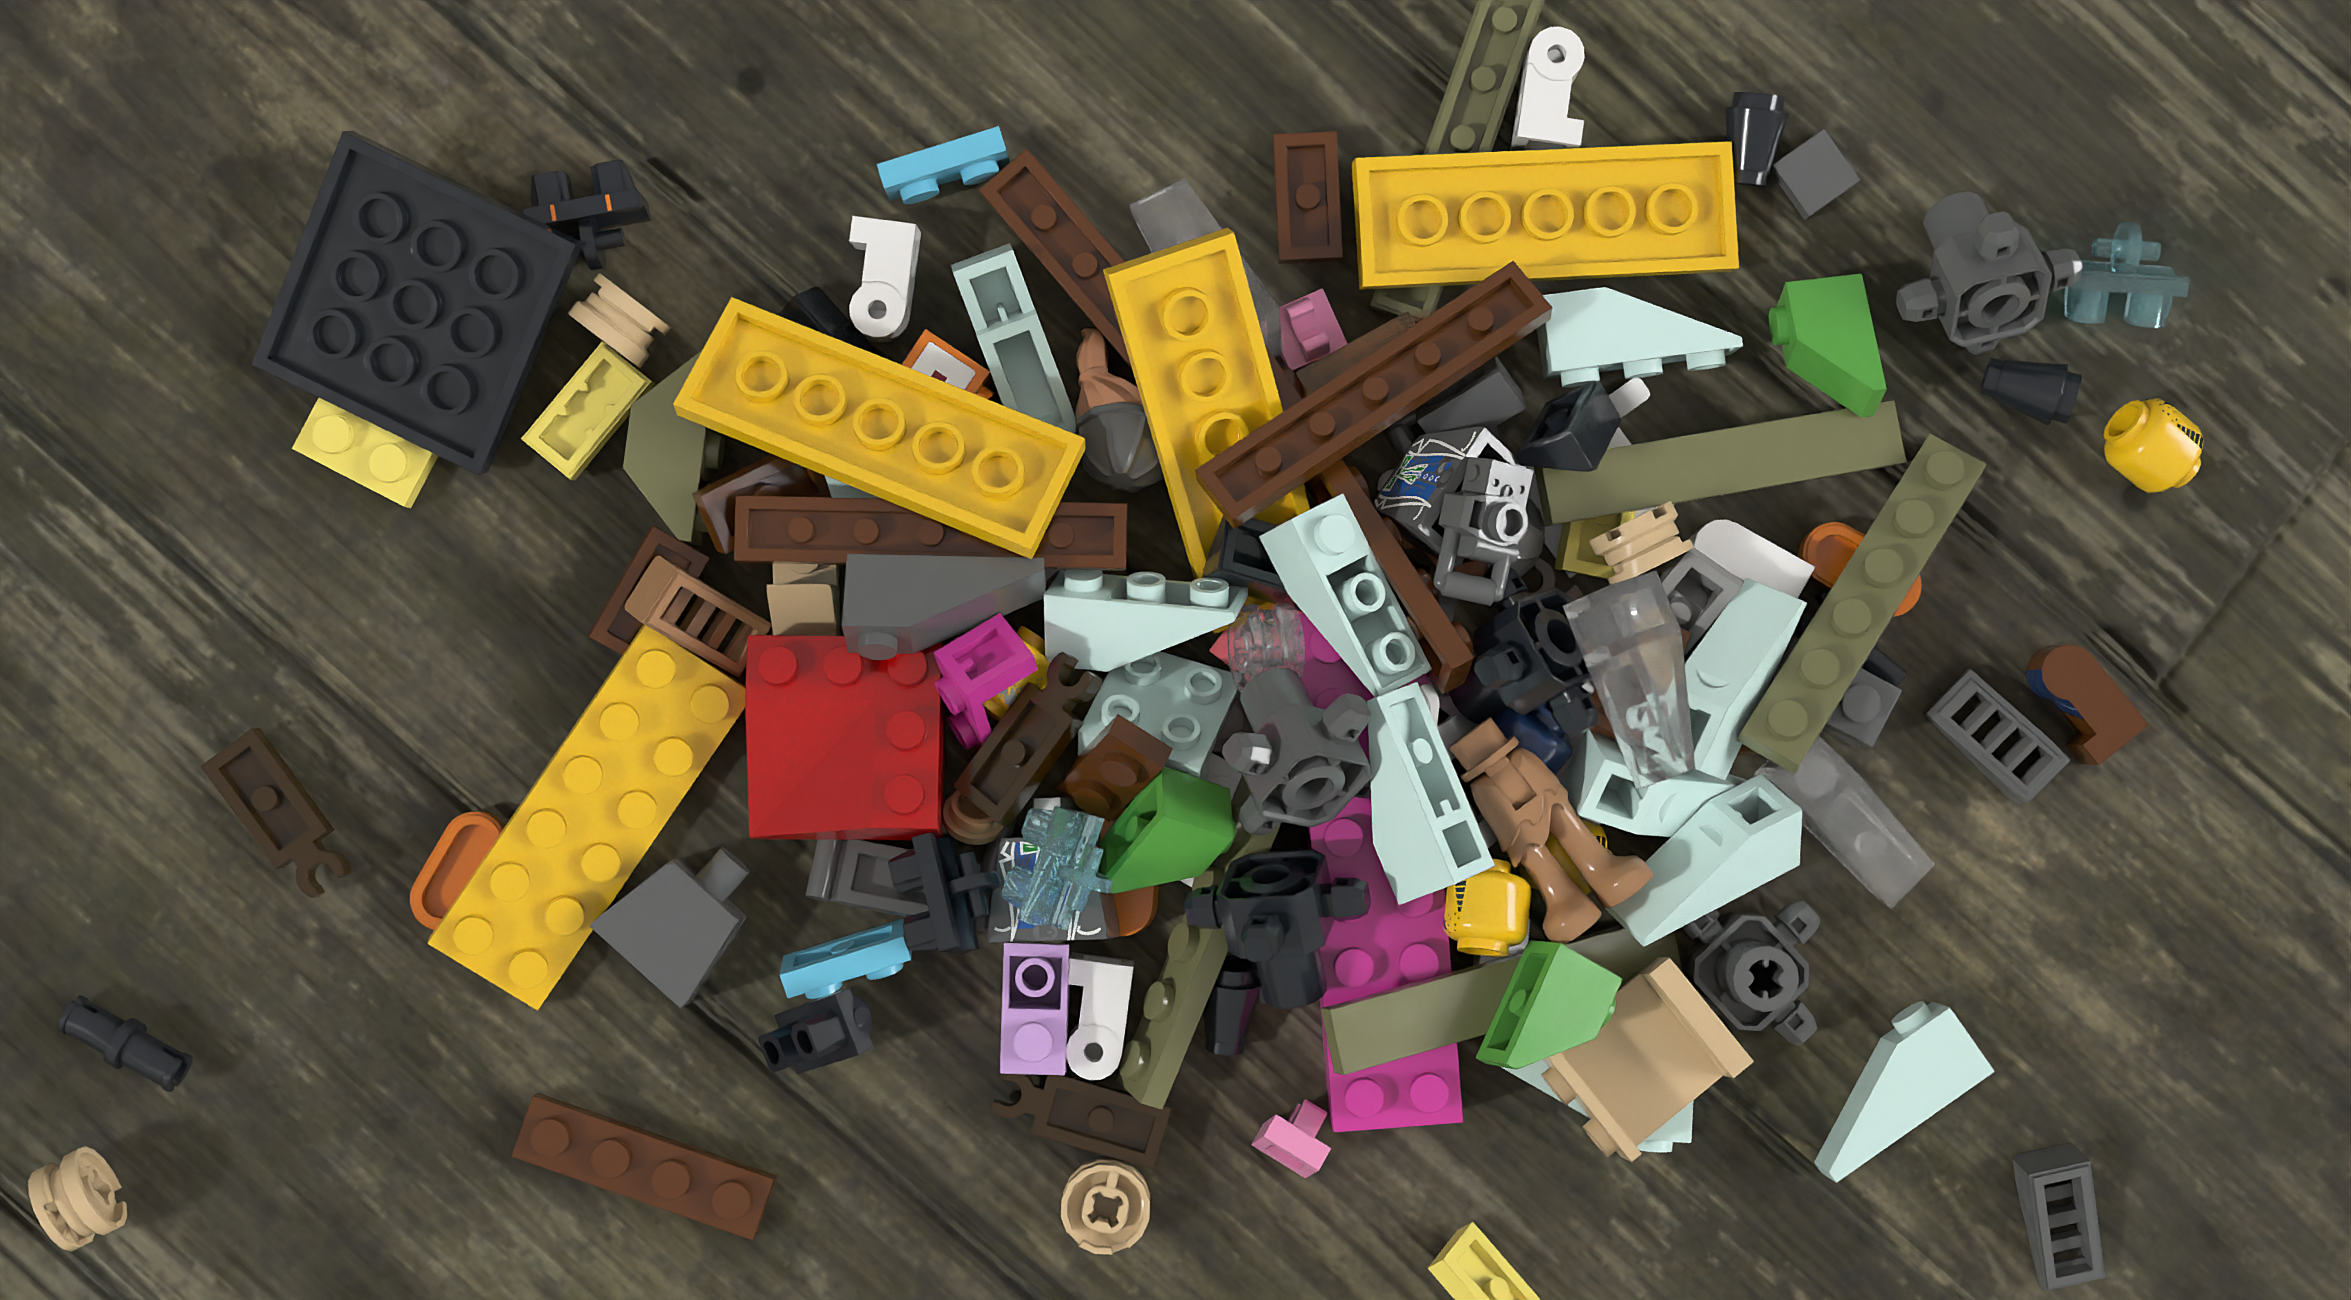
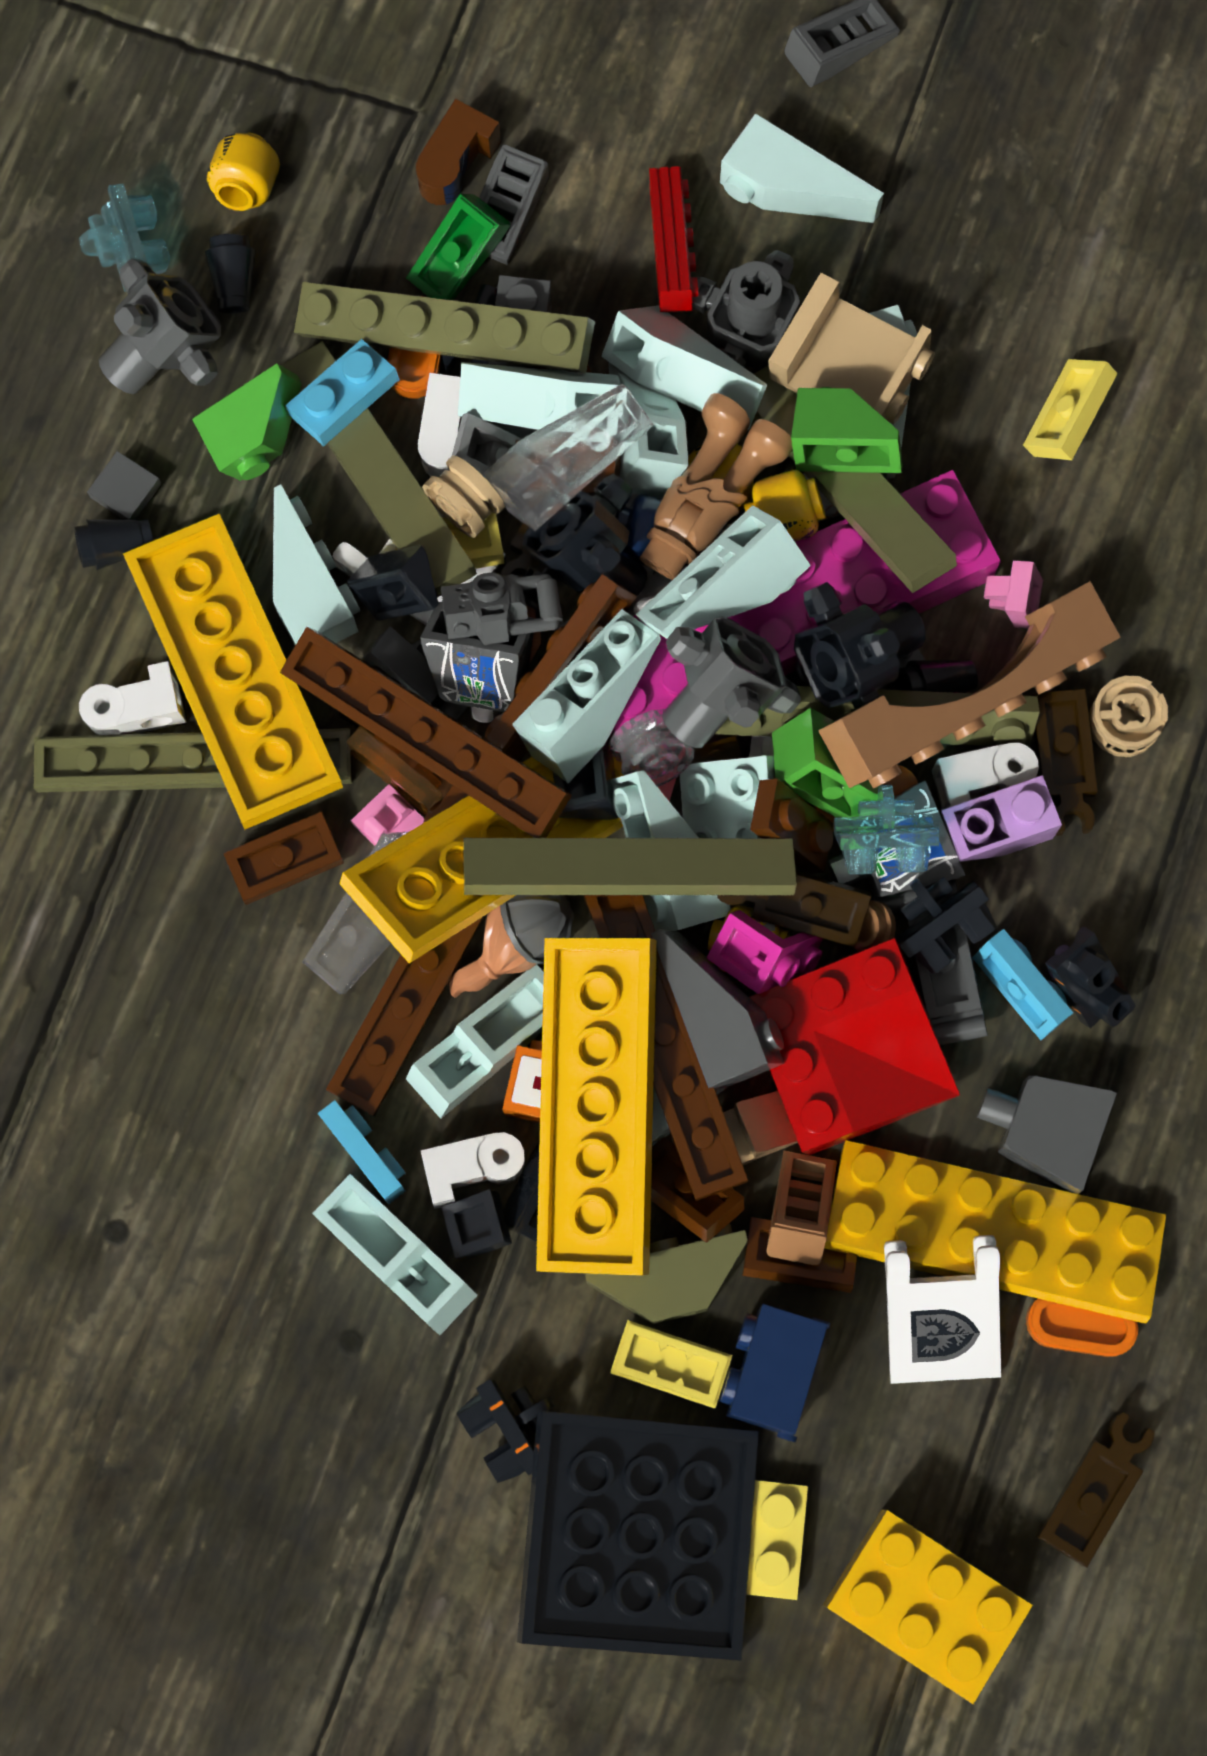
camera: 105 degrees left, 10 degrees down
tan wheel [568,273,671,368] -> none
clear slope [1753,736,1935,909] -> none
none -> medium azure plate [285,339,400,446]
none -> light aqua slope [312,1174,477,1335]
none -> green slope [406,194,511,300]
none -> black plate [442,1189,512,1261]
none -> olive tile [463,838,797,895]
none -> red piece [649,166,698,312]
none -> dark blue brick [719,1304,831,1443]
none -> medium nougat arch [818,581,1121,788]
none -> yellow brick [823,1509,1033,1704]
none -> white flag [884,1235,1001,1384]

